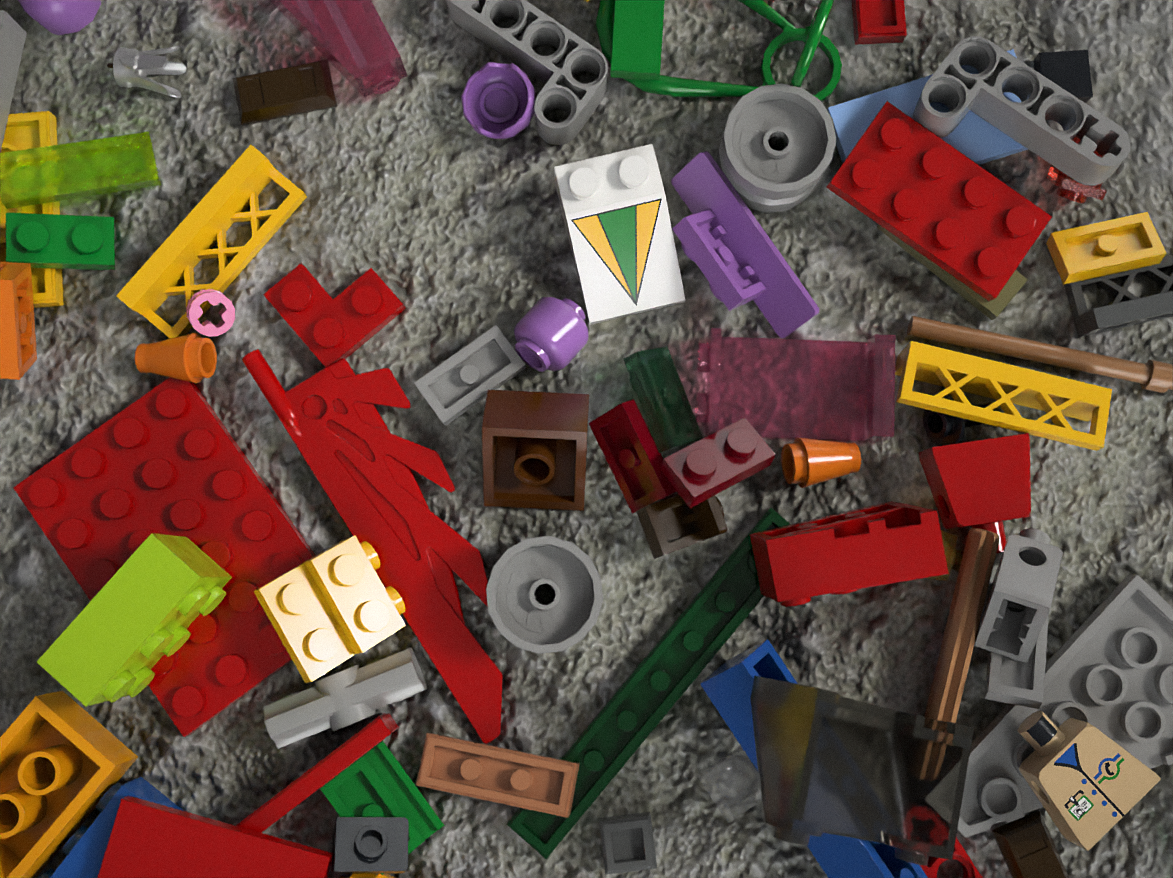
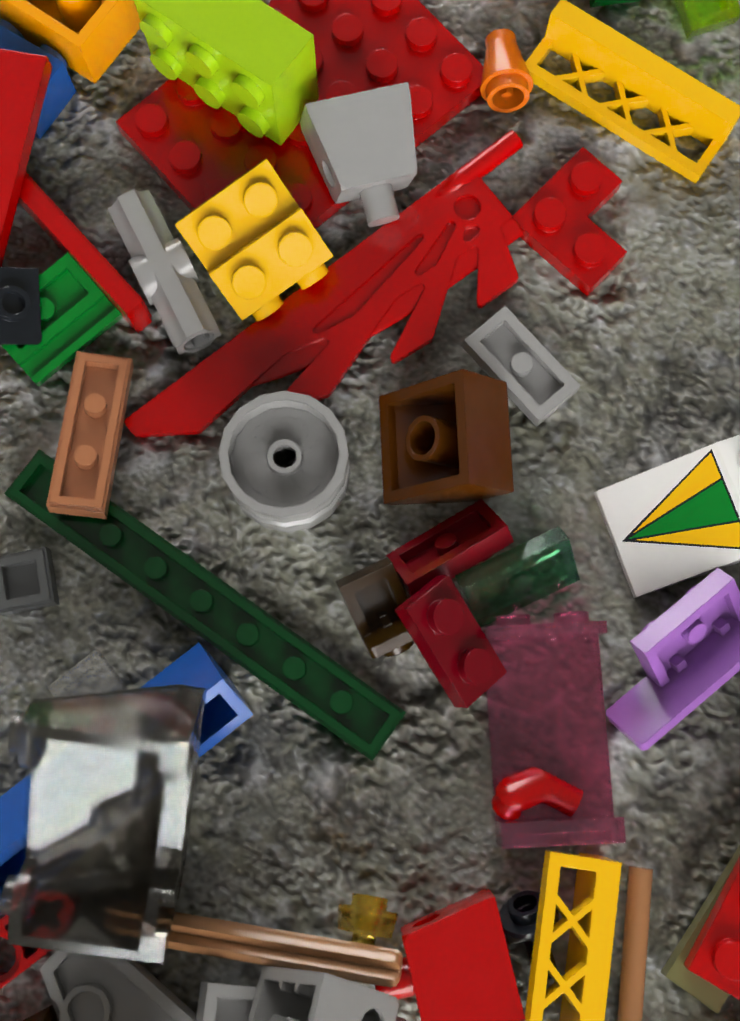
camera: 85 degrees right, 5 degrees down
bright pink bush [186,289,235,337] -> none
medium lavender head [514,297,588,372] -> none
red wedge [750,501,949,607] -> none
orange cone [781,438,861,488] -> none
none -> light grey torso [299,82,417,227]
none -> red arm [491,767,583,821]

